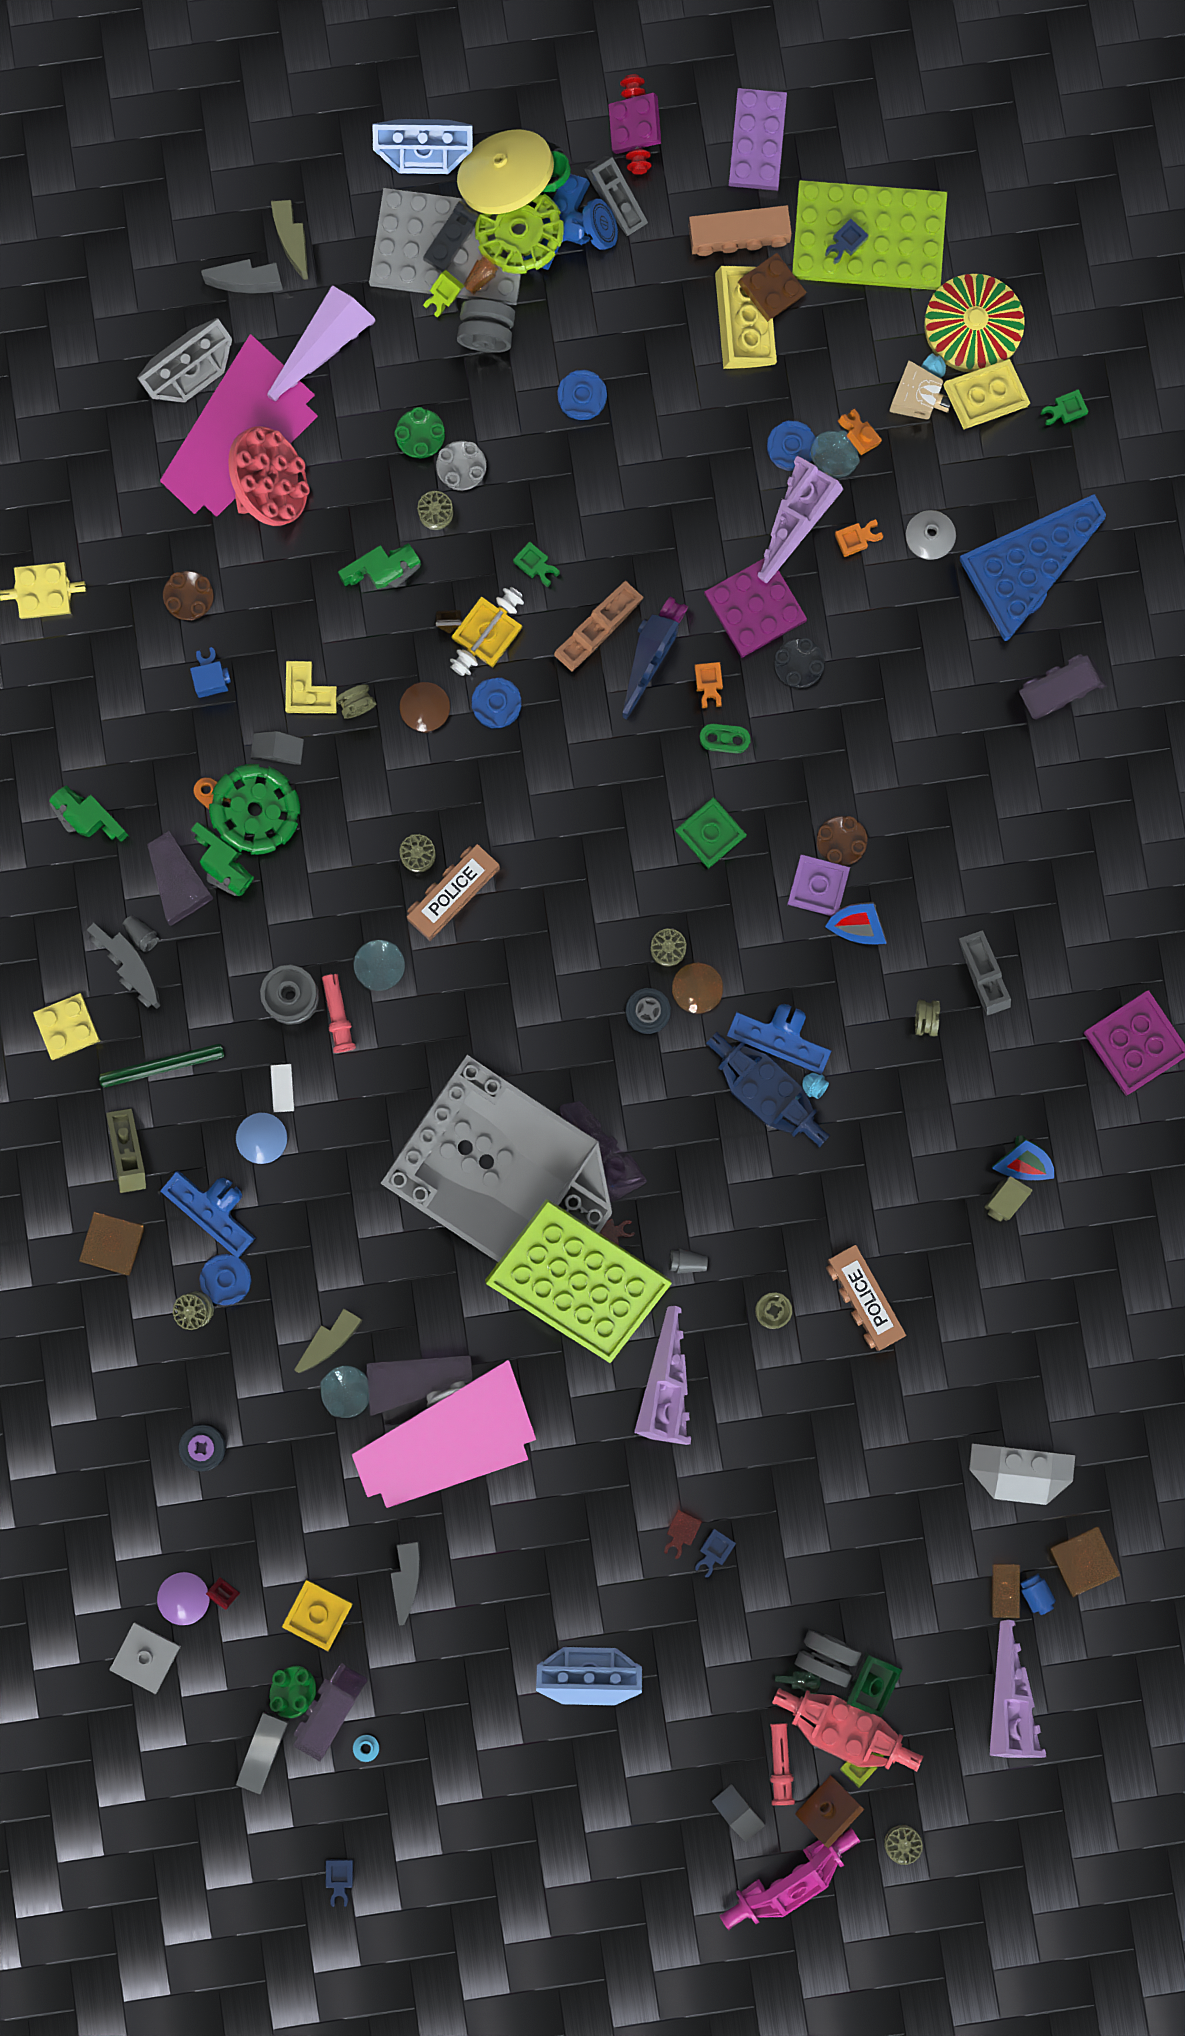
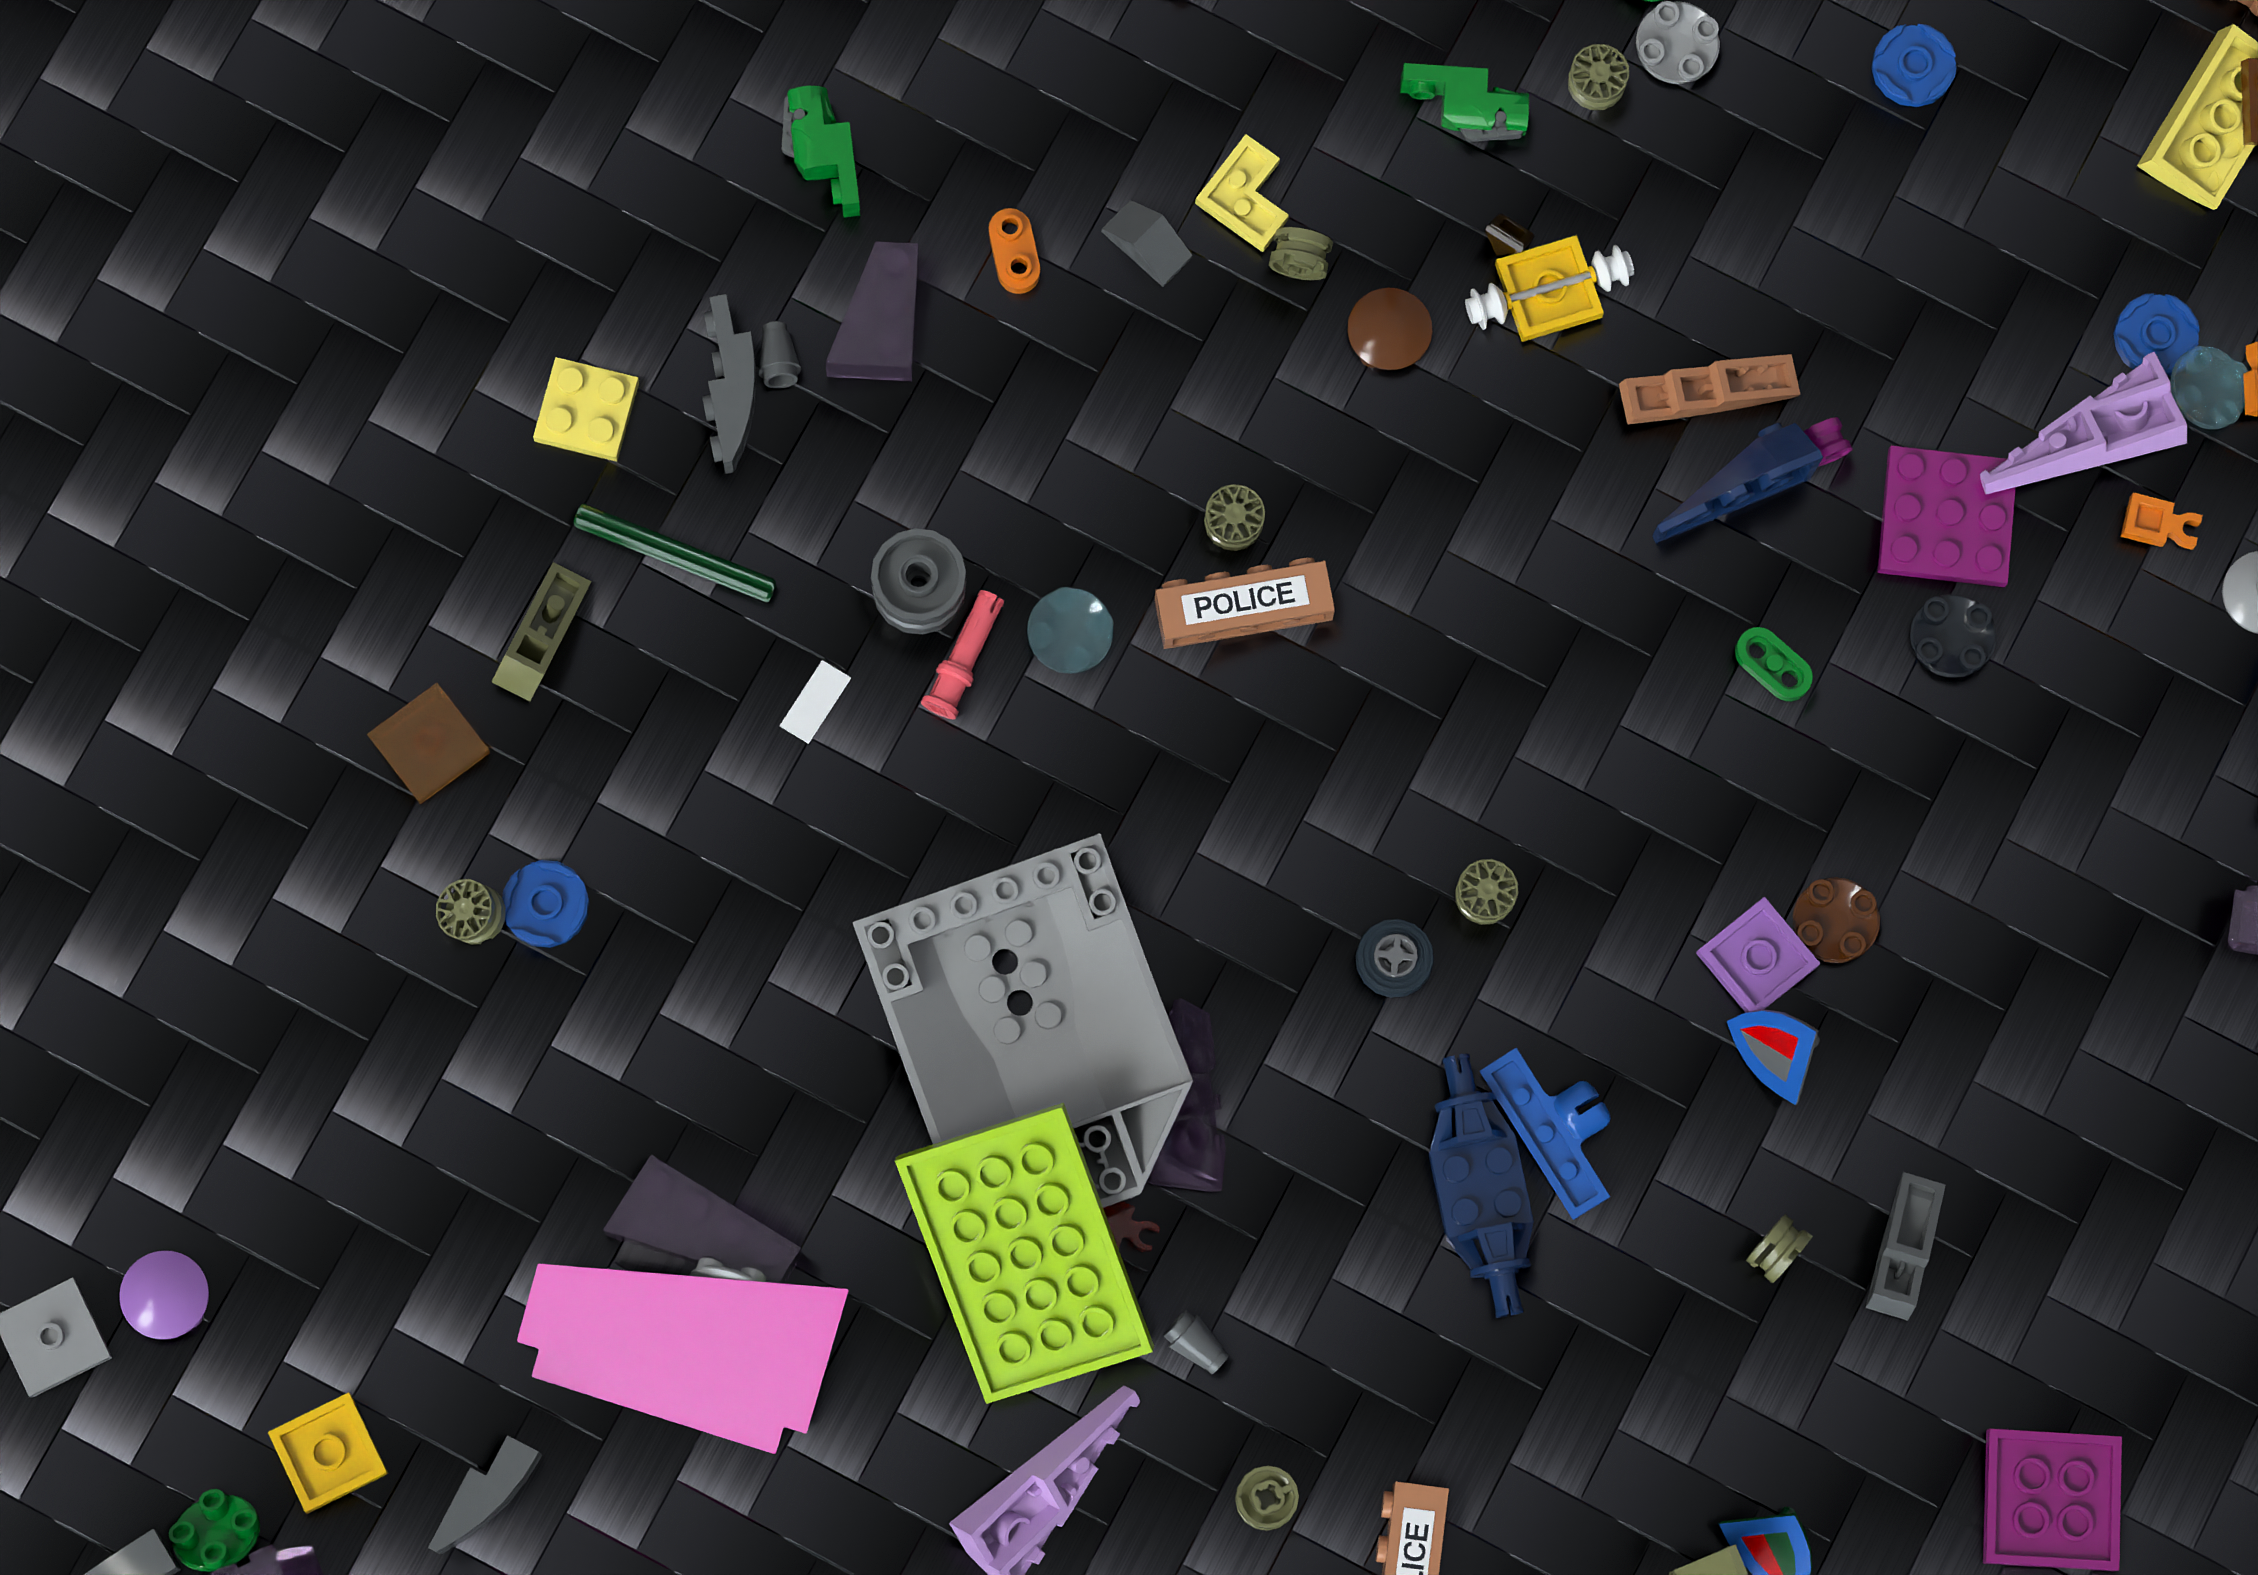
camera: 30 degrees right, 5 degrees down
blue plate [161,1171,255,1258] -> none
black wheel [179,1425,226,1471] -> none
blue brick [190,647,231,698] -> none
green plate [191,822,254,896] -> none
dark red slope [206,1578,240,1610] -> none
green plate [209,764,300,855] -> none
medium blue dish [236,1113,287,1164] -> none
olive slope [295,1309,363,1373] -> none
clear light blue dish [321,1366,371,1418] -> none
blue tile [472,678,521,728] -> none
green plate [513,542,560,587] -> none
clear orange dish [672,963,723,1014] -> none
green plate [675,797,747,869] -> none
orange plate [695,662,723,708] -> none
medium azure plate [803,1073,829,1099] -> none

